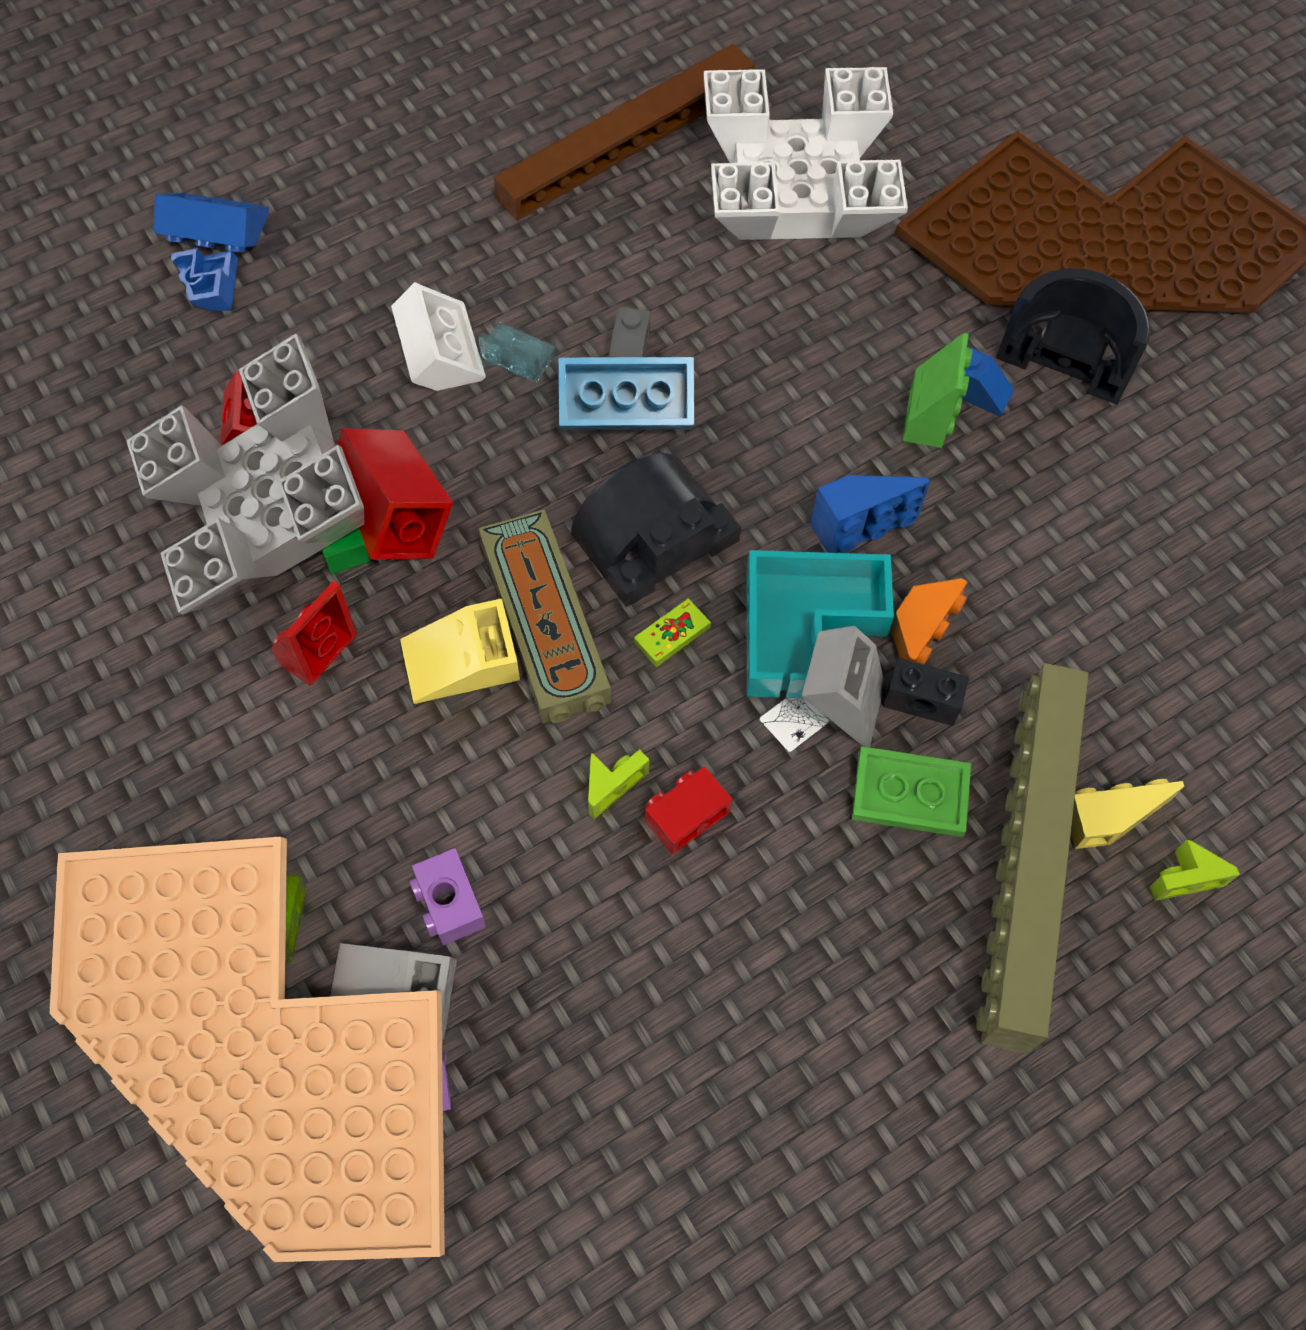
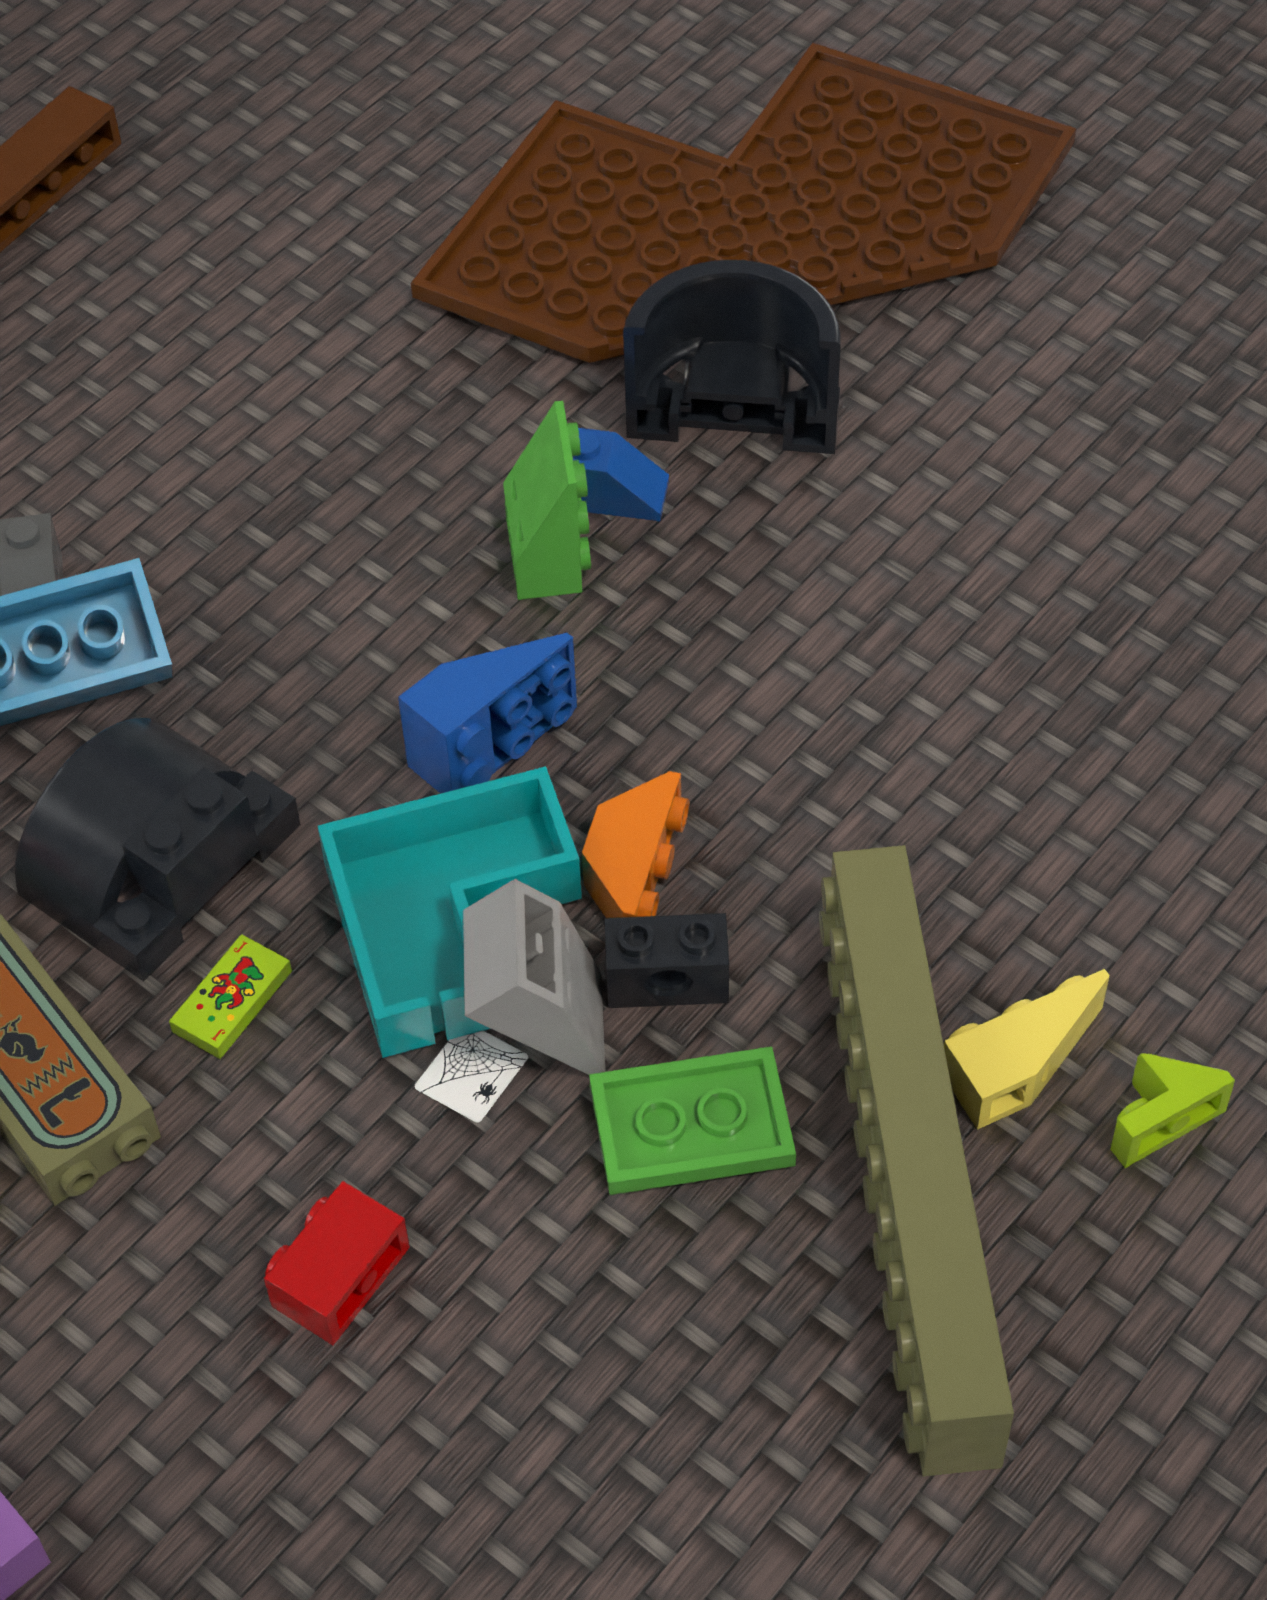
camera: 15 degrees left, 10 degrees down
lime slope [588,749,650,819] -> none
white slope [704,67,908,240] -> none

